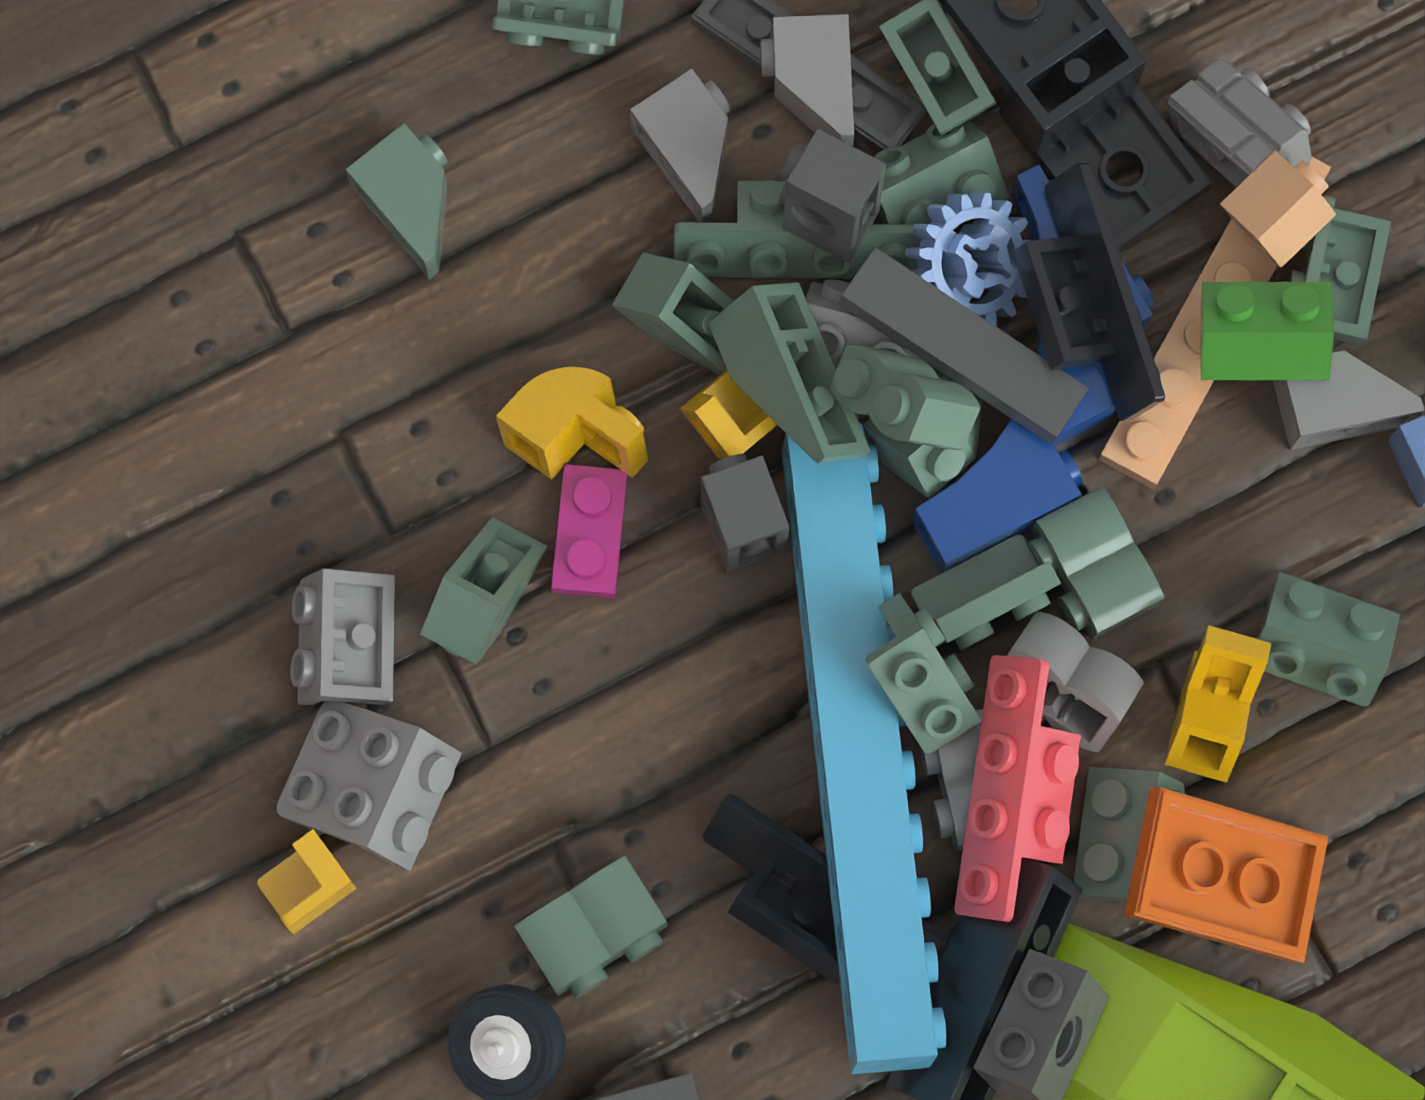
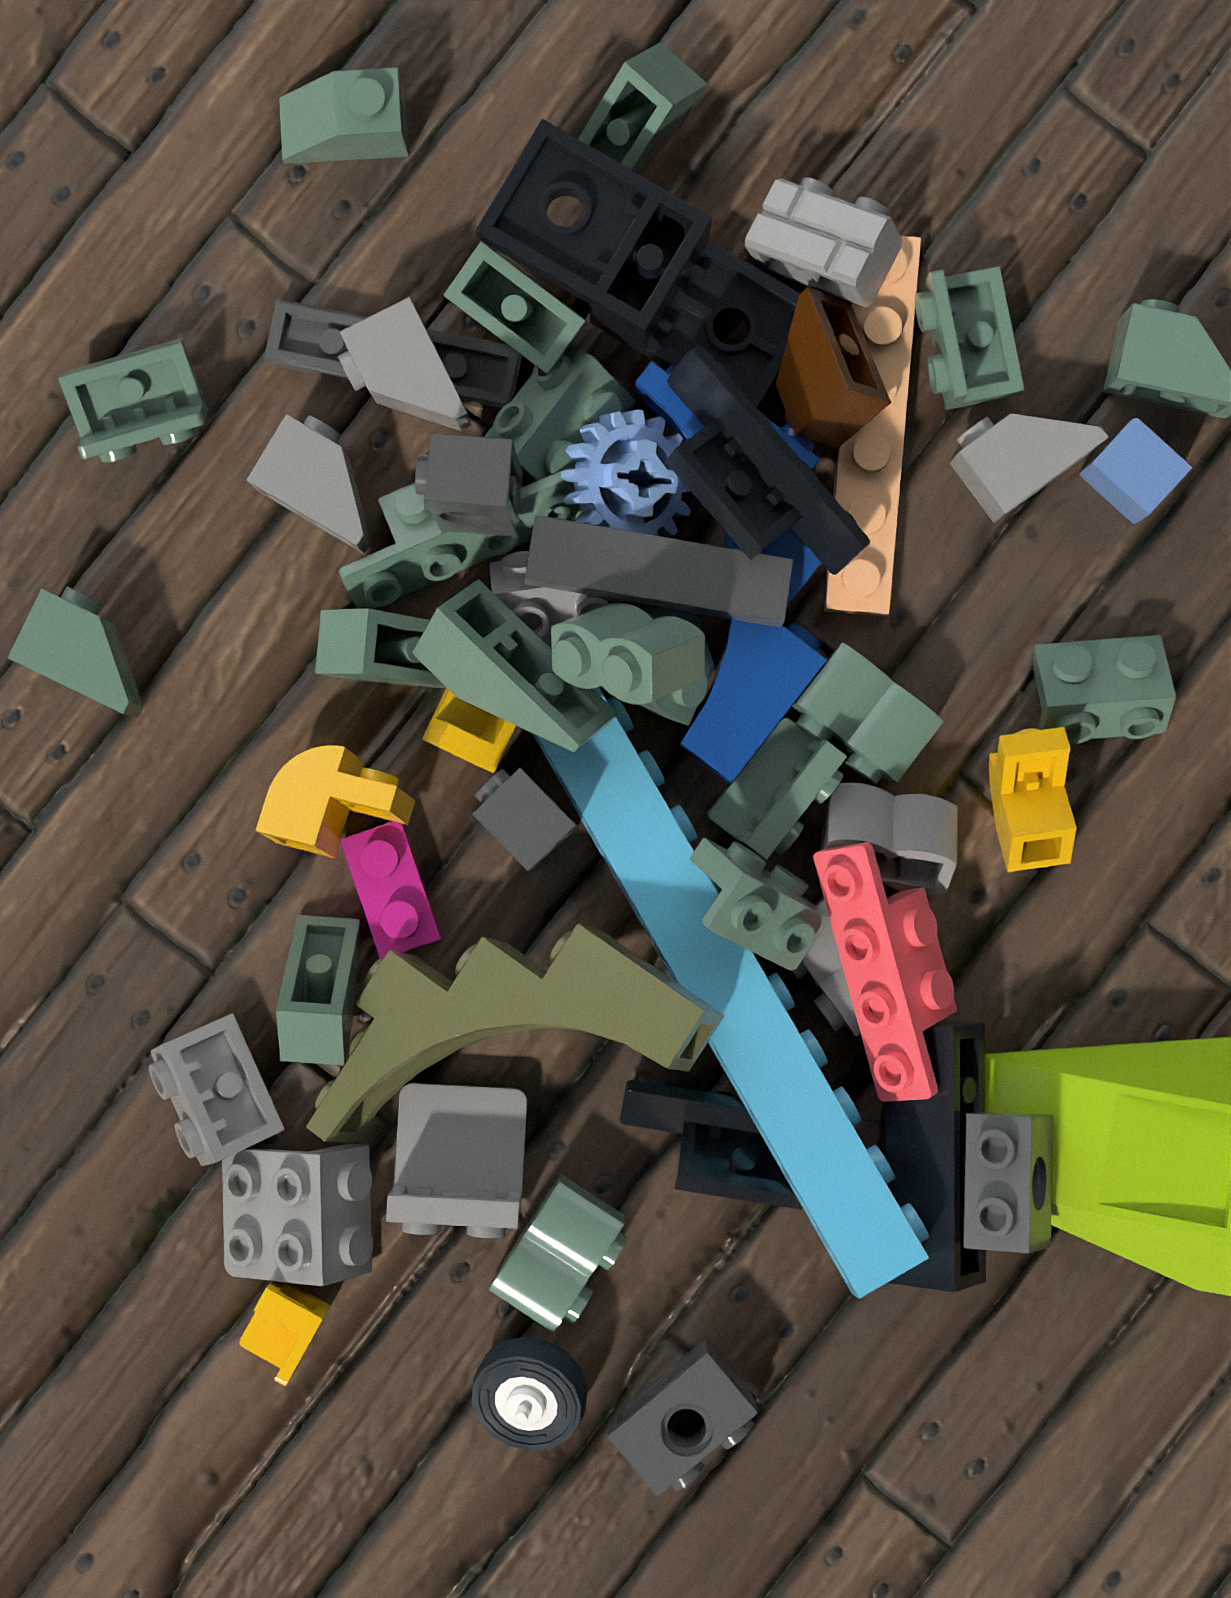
camera: 15 degrees left, 10 degrees up
sand green bracket [1074,767,1186,902] -> none
orange tile [1124,787,1328,963] -> none
bright green brick [1200,282,1334,380] -> none
light nougat brick [1220,150,1336,268] -> none
none -> olive arch [306,923,724,1143]
none -> light grey bracket [386,1082,527,1238]
none -> reddish brown slope [776,287,891,448]

